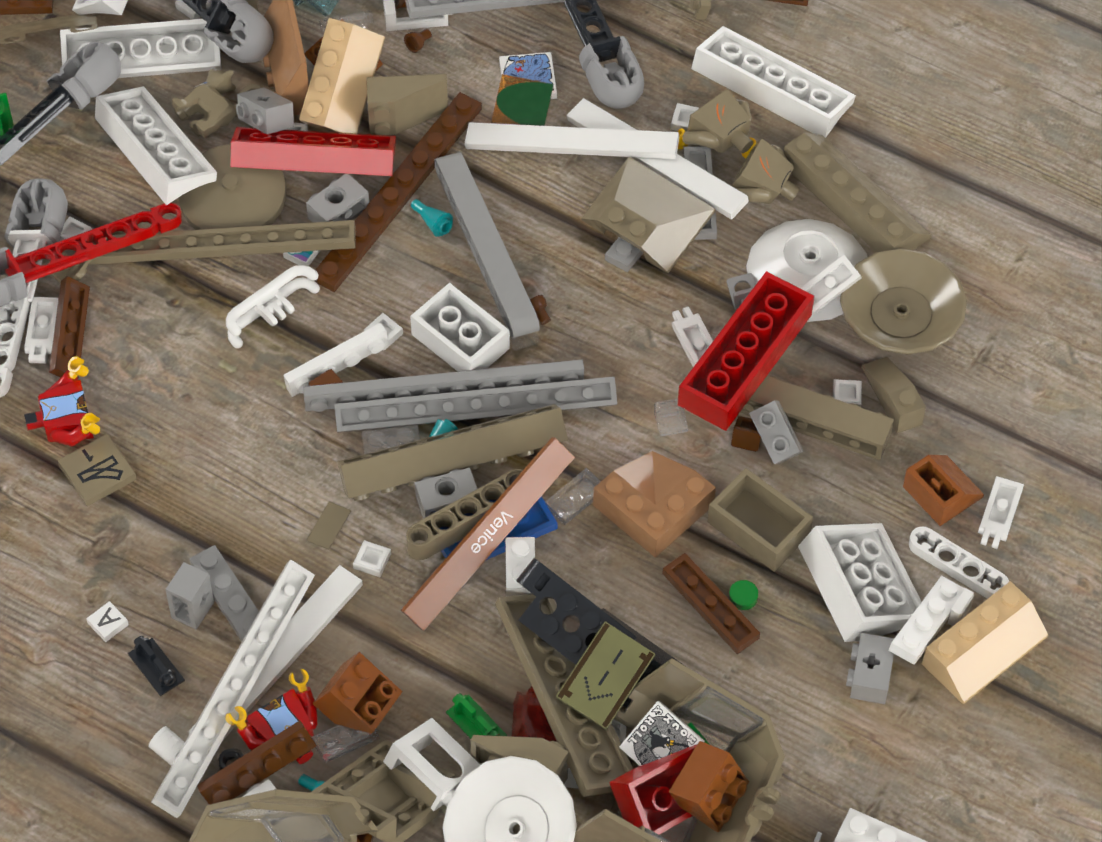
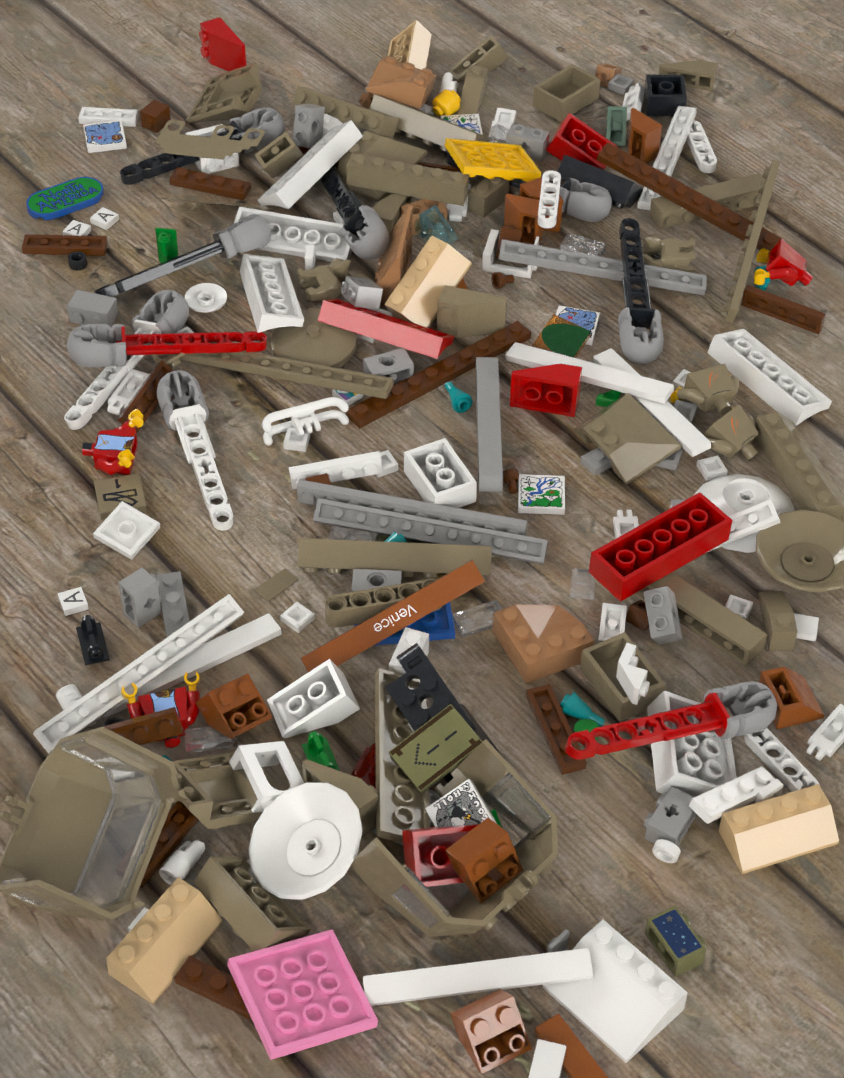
camera: 20 degrees right, 10 degrees down
none -> white tile [93,501,160,560]
none -> white piece [157,370,233,531]
none -> white dish [185,283,227,313]
none -> white slope [267,659,360,739]
none -> white tile [283,427,310,452]
none -> white tile [305,245,316,271]
none -> red slope [510,363,582,417]
none -> white tile [518,474,565,515]
none -> teal cone [560,692,606,727]
none -> red piece [565,681,777,760]
none -> green tile [595,389,621,407]
none -> white plate [598,603,627,643]
none -> white slope [616,643,650,705]
none -> brick [645,905,707,977]
none -> white tile [652,839,681,863]
none -> white tile [697,455,728,481]
none -> white tile [794,613,819,641]

